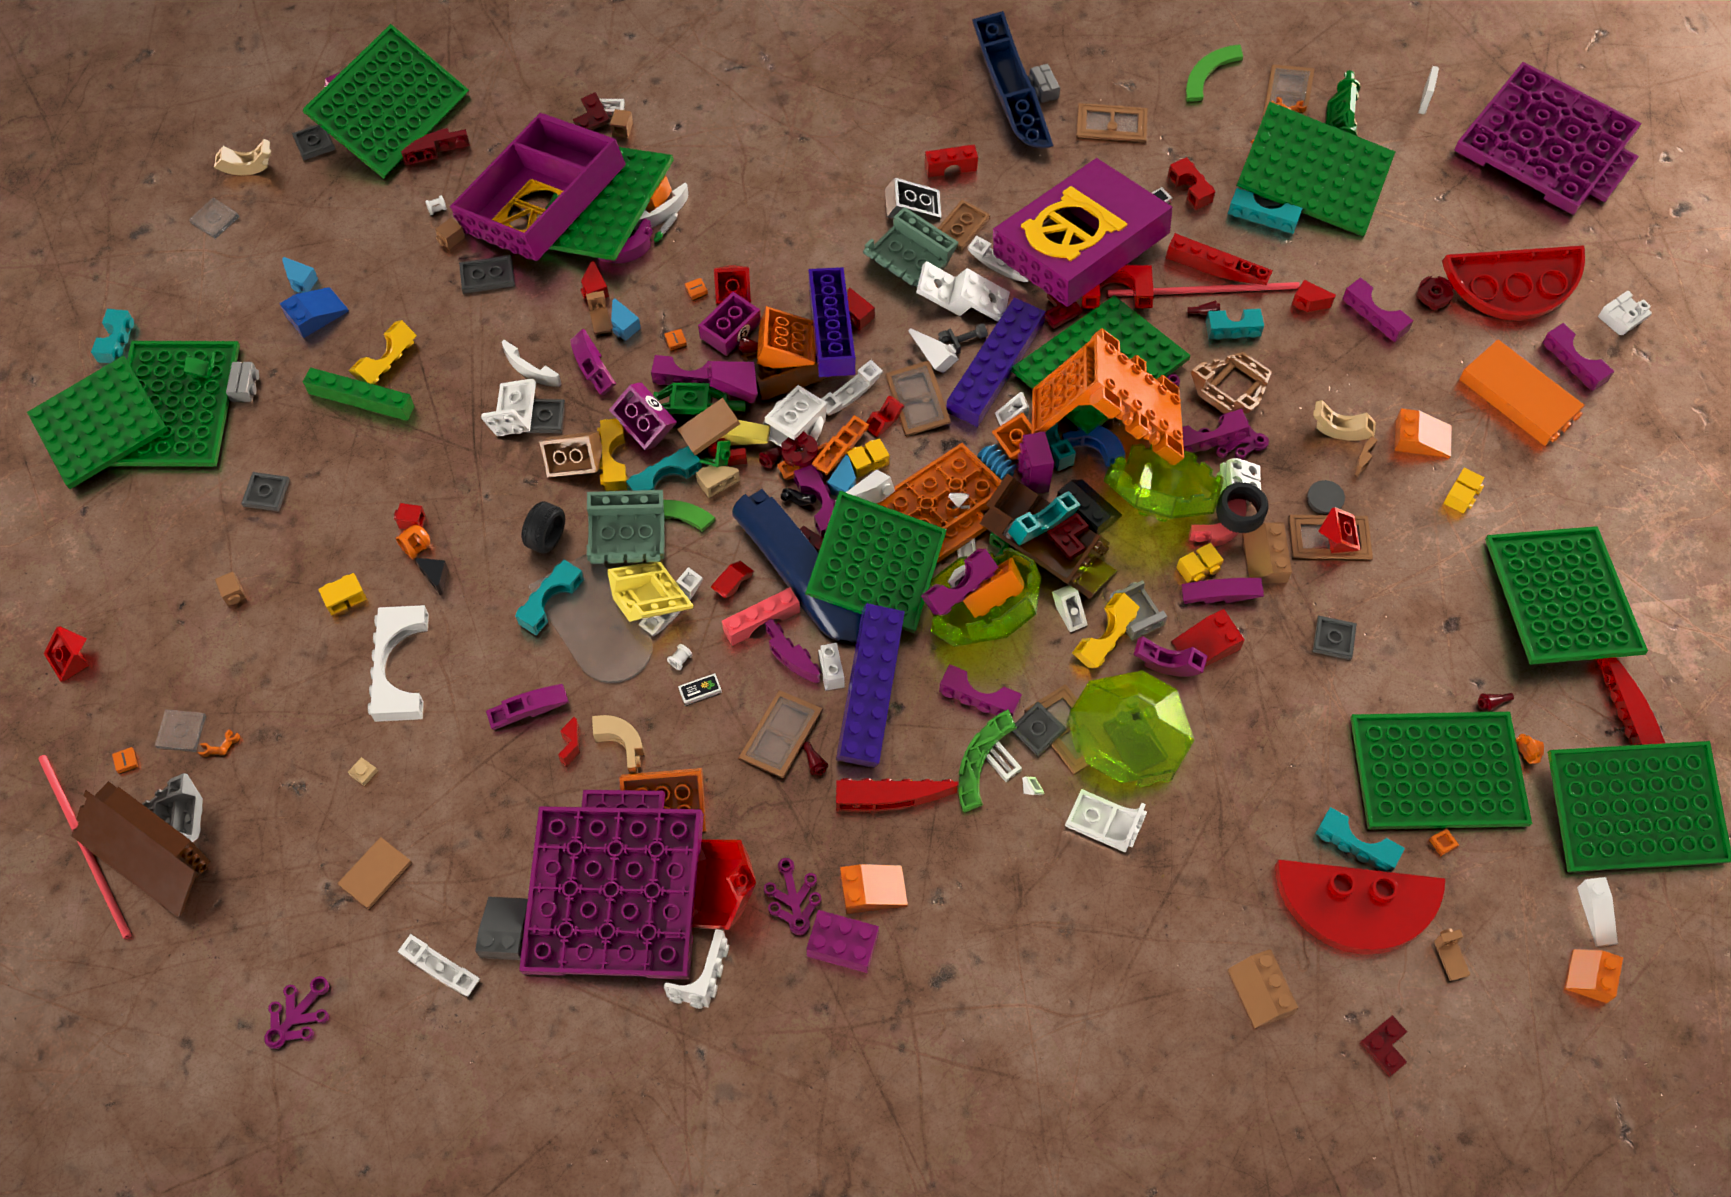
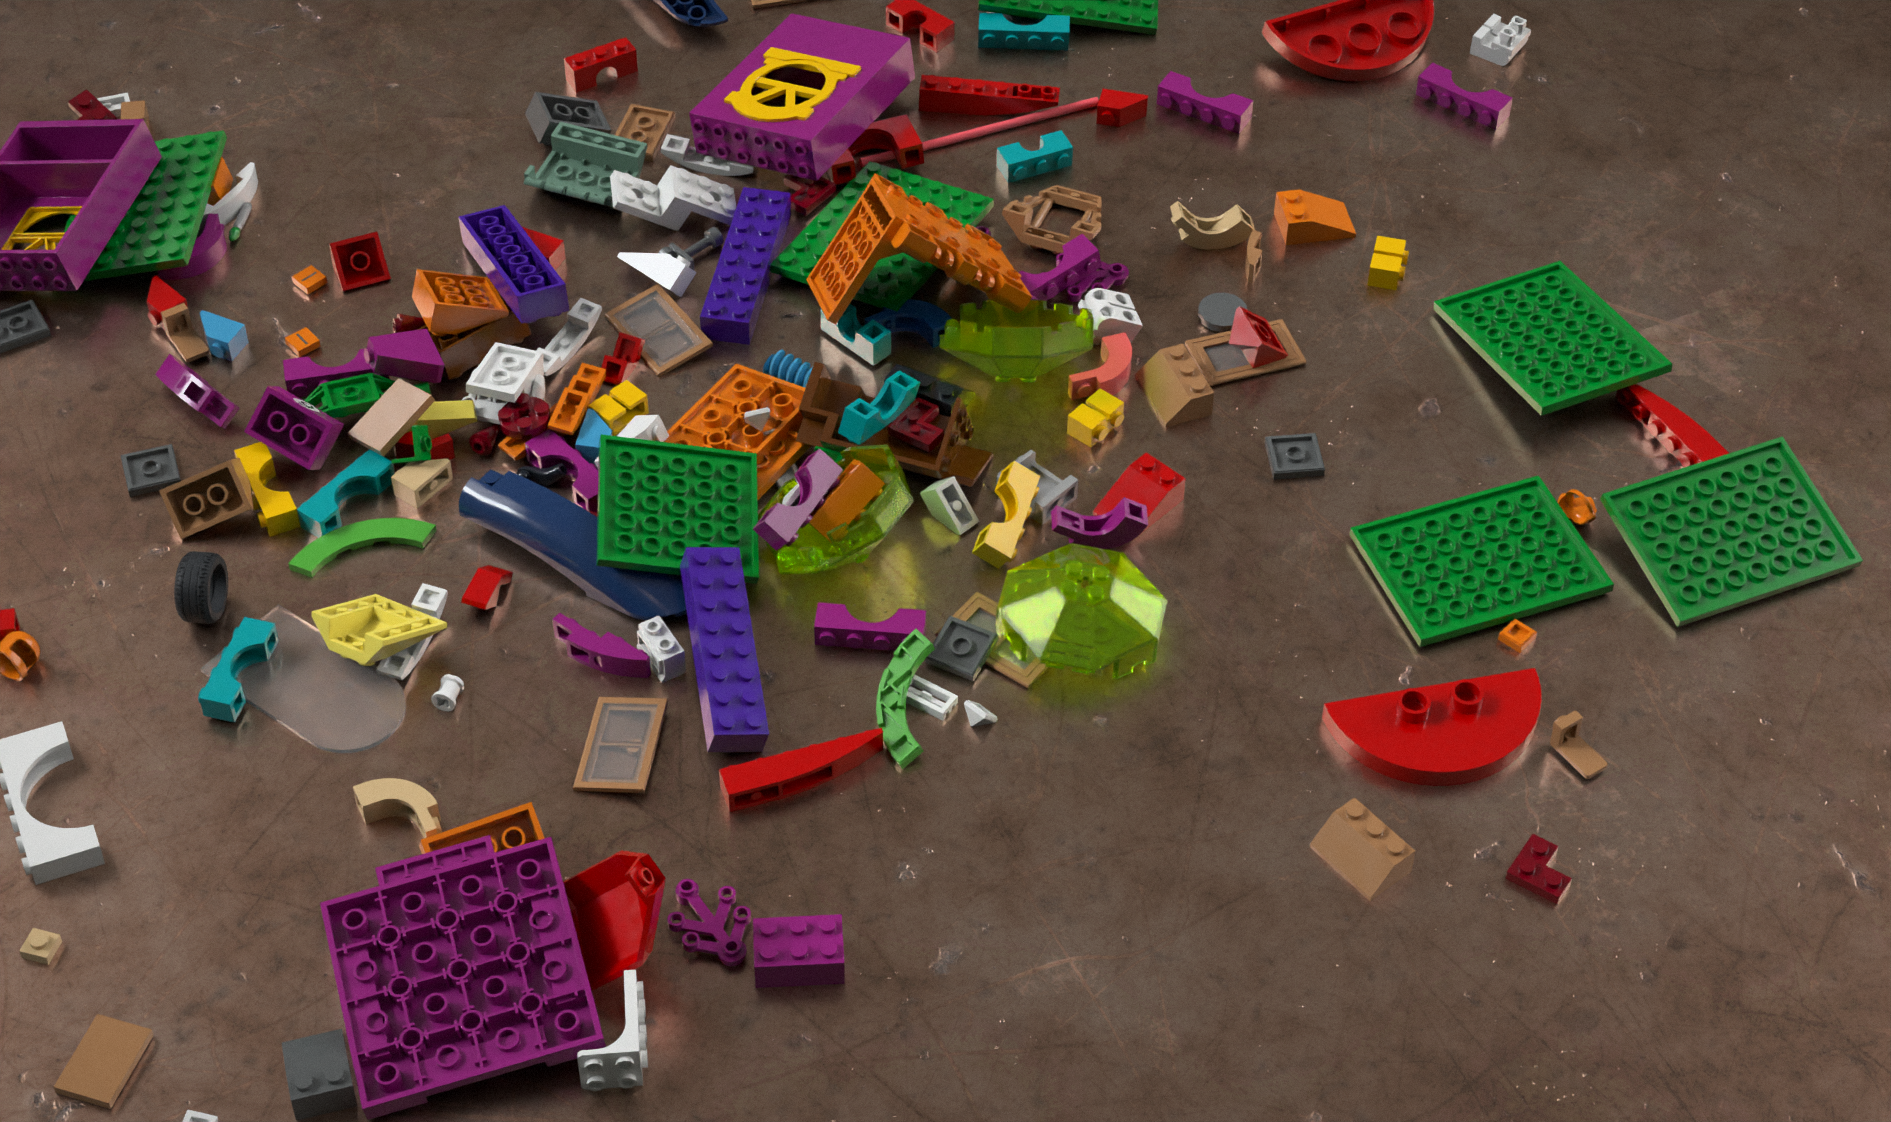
camera: 20 degrees left, 15 degrees down
black slope [415,558,449,595] -> none
white bracket [481,378,536,436] -> none
magenta slope [486,684,569,730] -> none
white slope [502,340,561,387] -> none
red slope [558,717,580,767] -> none
sand green slope [587,490,665,564] -> none
tile [678,673,722,706] -> none
magenta brick [698,292,761,356] -> none
coral arch [722,587,800,646] -> none
dark red cone [803,741,828,776] -> none
slope [840,864,908,915] -> none
orange slope [992,412,1032,460] -> none
white slope [995,392,1029,426] -> none
magenta brick [1017,431,1054,494] -> none
white bracket [1065,789,1147,853] -> none
magenta slope [1182,578,1264,604] -> none
dark red cone [1188,300,1220,316] -> none
black tyre [1216,482,1269,533] -> none
teal arch [1315,807,1405,872] -> none
dark red plate [1416,276,1454,310] -> none
orange brick [1459,339,1585,446] -> none
dark red cone [1478,693,1514,712] -> none
orange slope [1565,949,1623,1003] -> none
white slope [1577,877,1618,947] -> none

